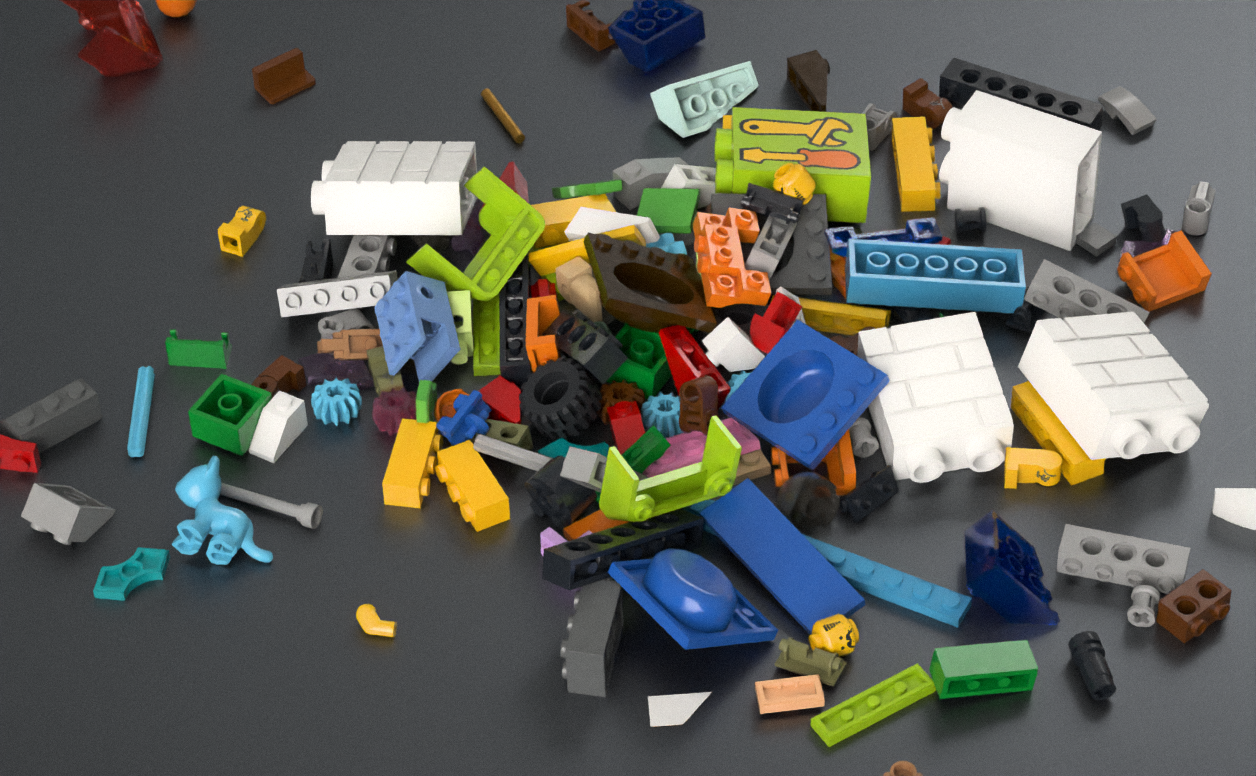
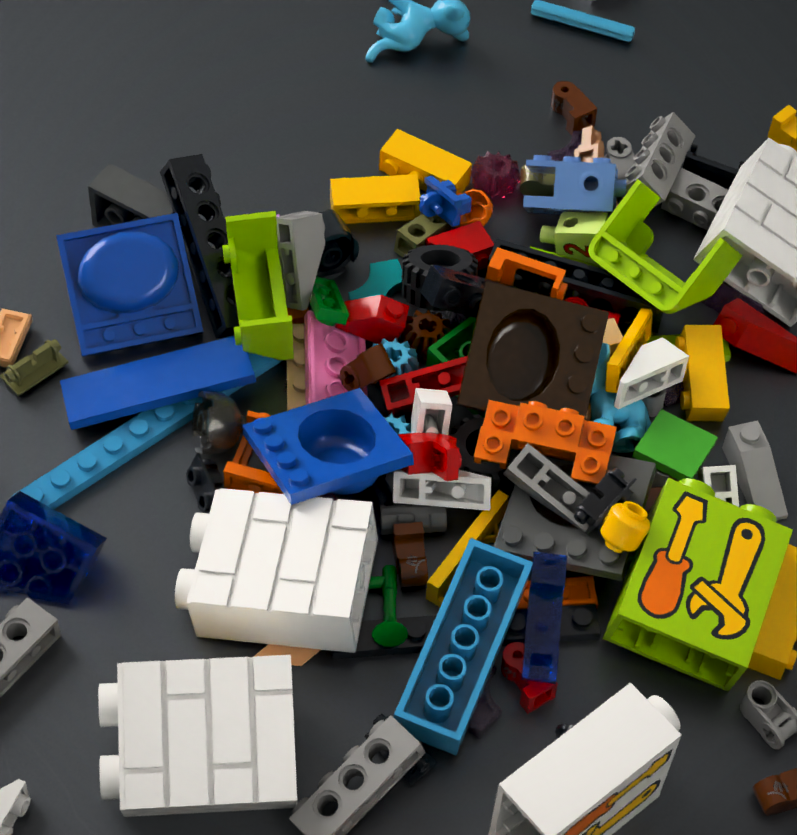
camera: 105 degrees right, 10 degrees up
green hinge [165,329,232,369] -> none
green brick [188,373,272,456] -> none
light grey piece [220,483,323,529] -> none
white slope [249,390,308,463] -> none
medium azure gear [311,377,362,426] -> none
yellow arm [356,604,397,637] -> none
bright green tile [416,380,437,423] -> none
light grey axle [473,434,553,471] -> none
bright green tile [552,180,623,199] -> none
white sticker [648,692,712,727] -> none
yellow head [809,614,859,657] -> none
yellow brick [891,117,940,212] -> none
yellow leg [1004,447,1062,489] -> none

